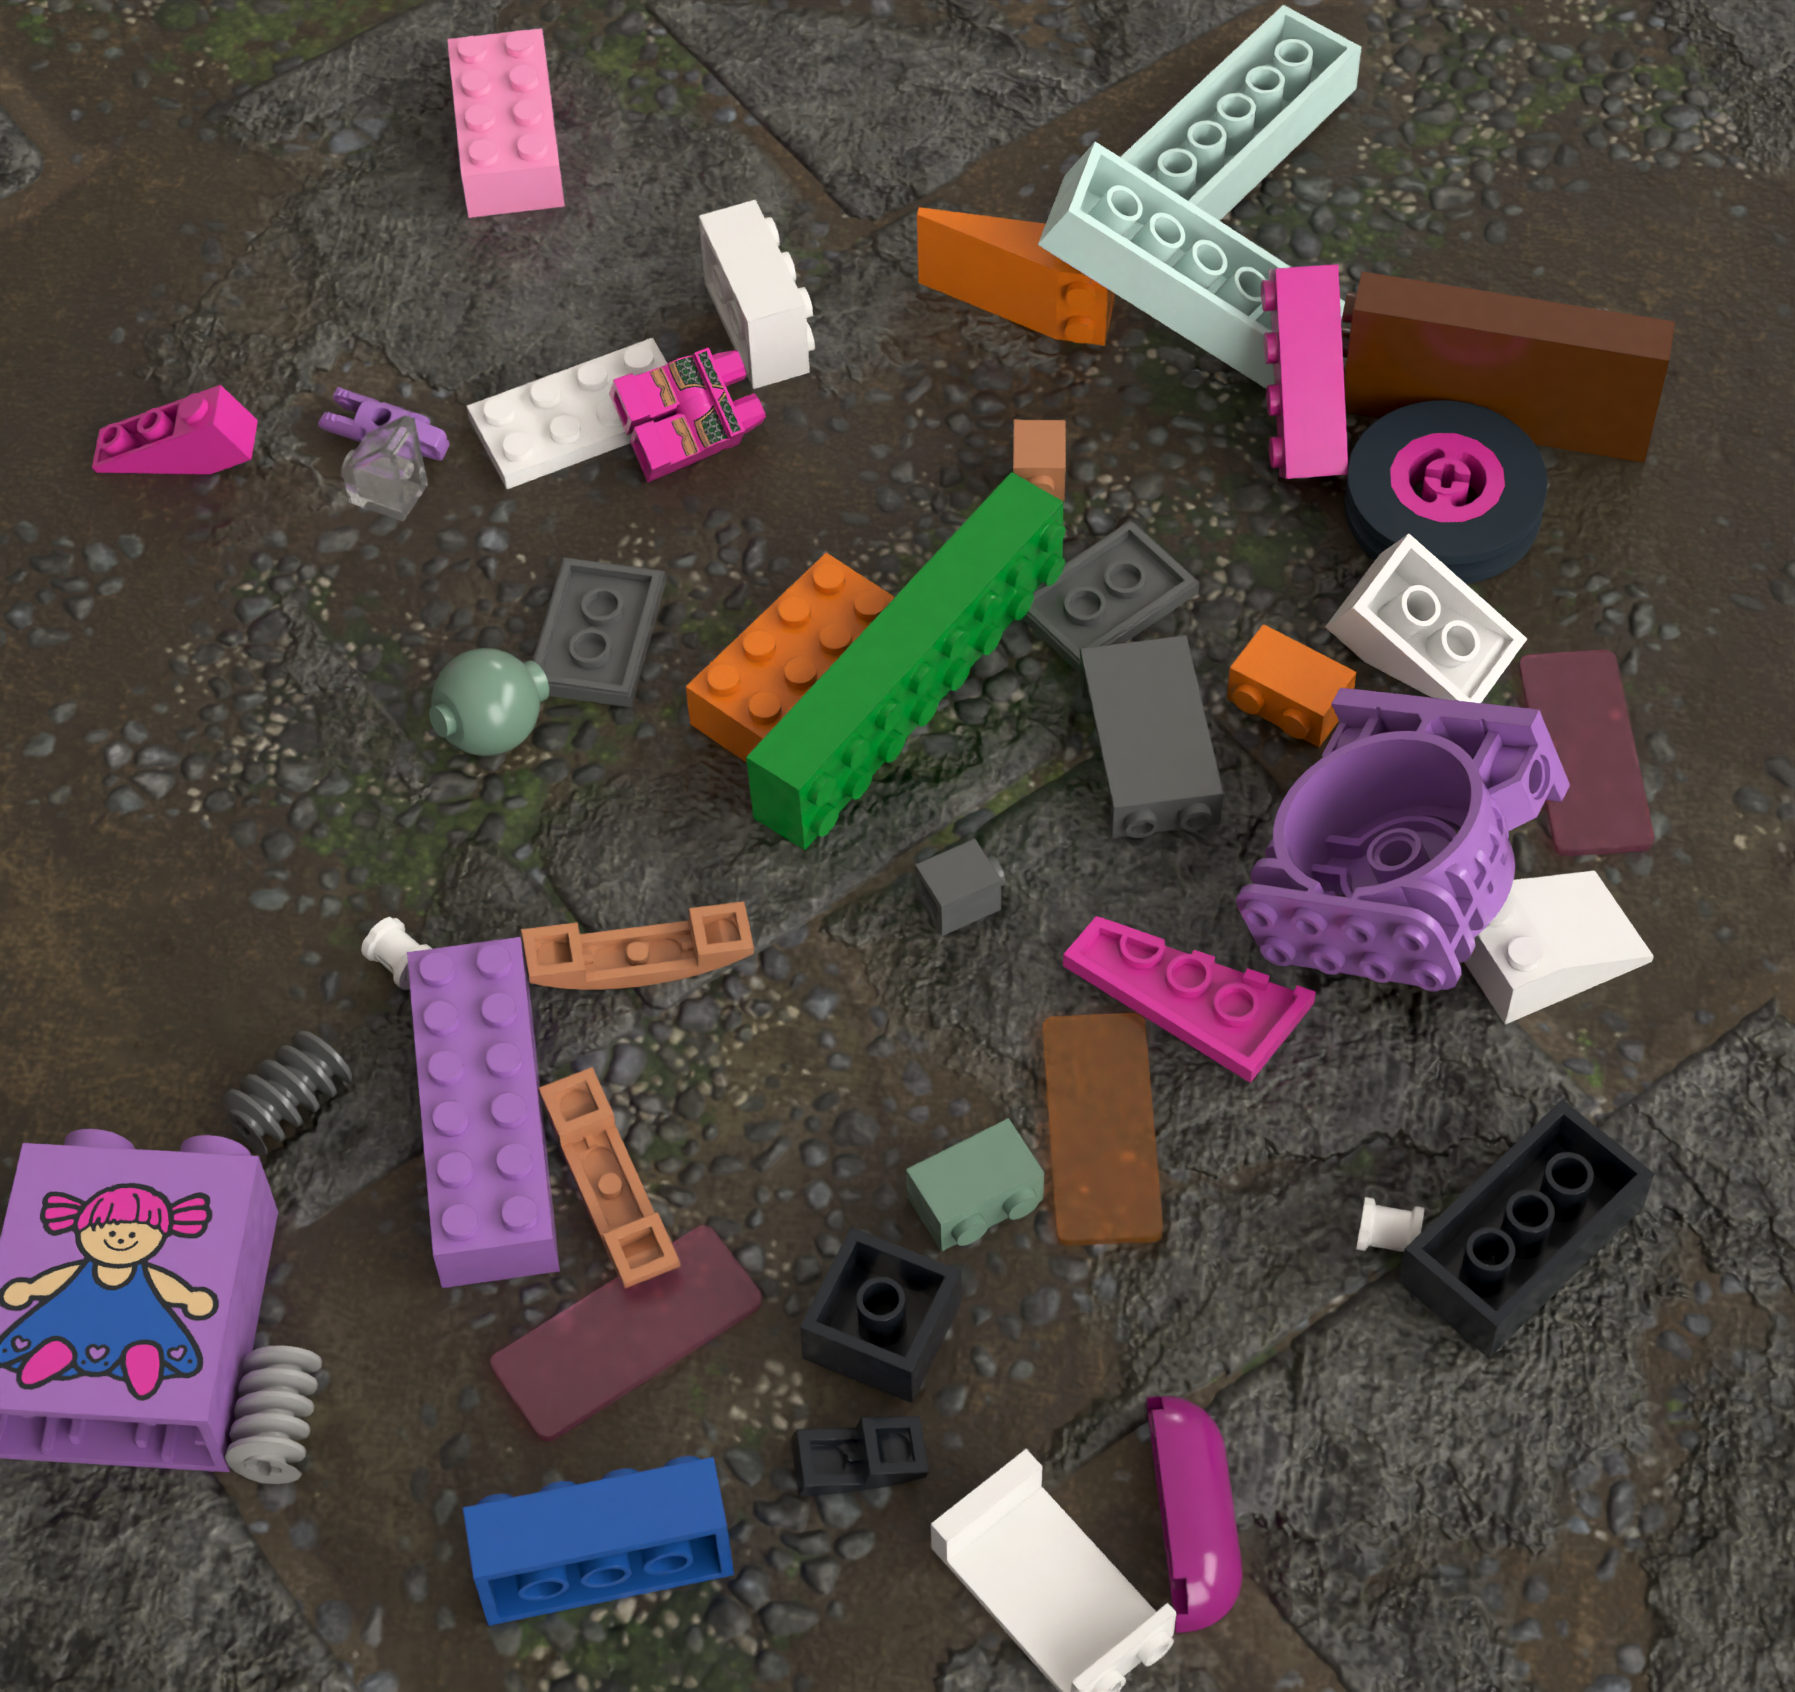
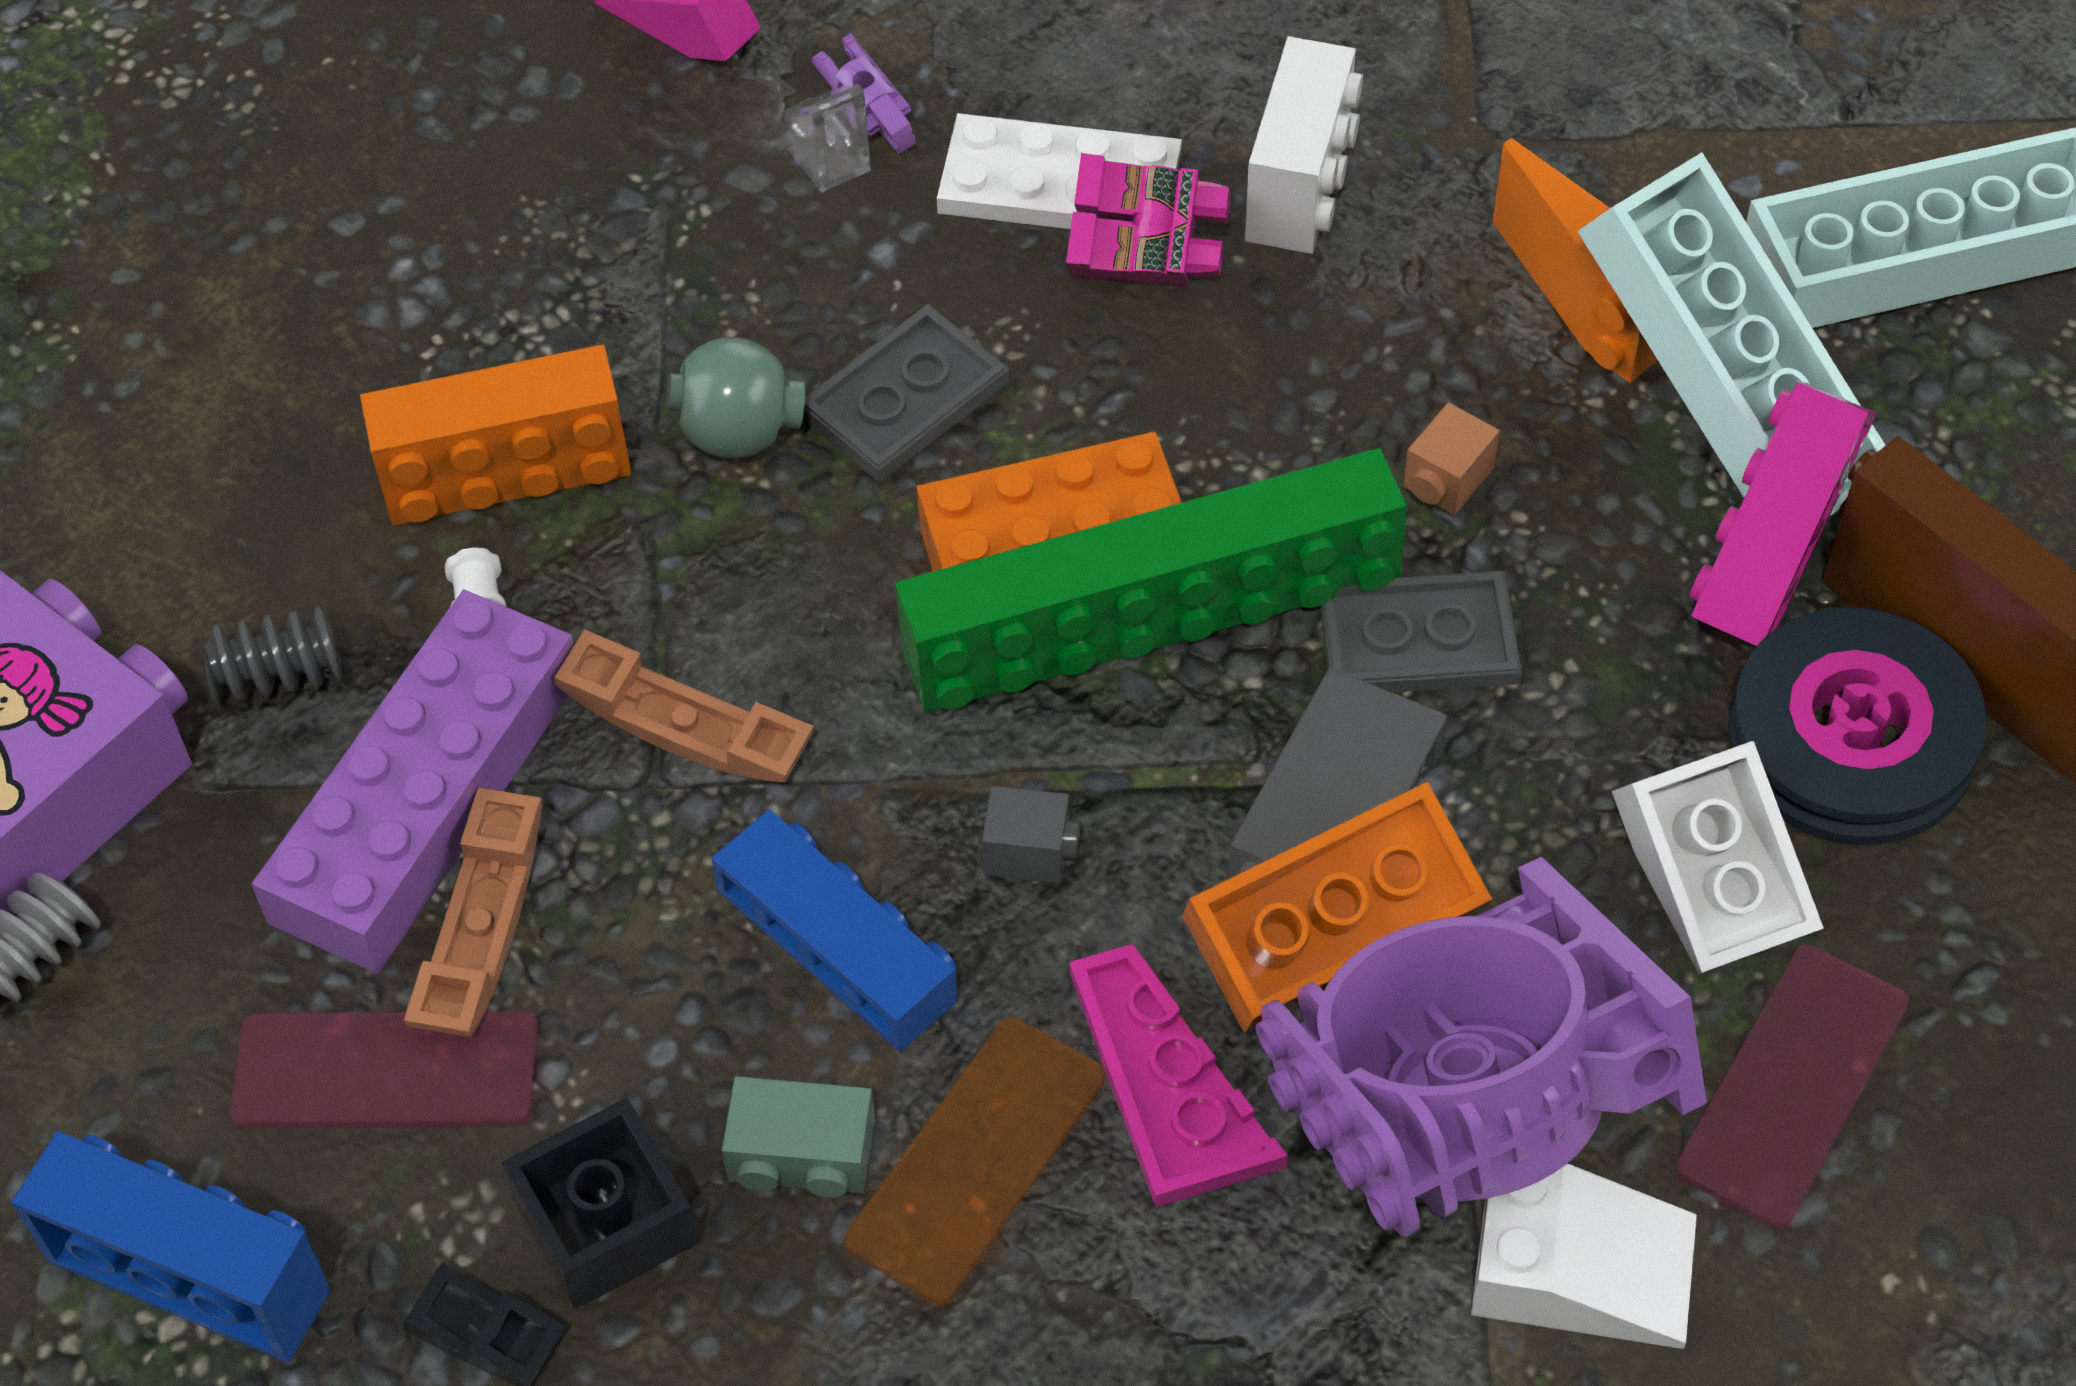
camera: 35 degrees right, 0 degrees up
orange brick [1227,624,1357,747] -> none
none -> orange brick [360,344,632,526]
none -> blue brick [712,809,958,1053]
none -> orange slope [1182,781,1492,1034]

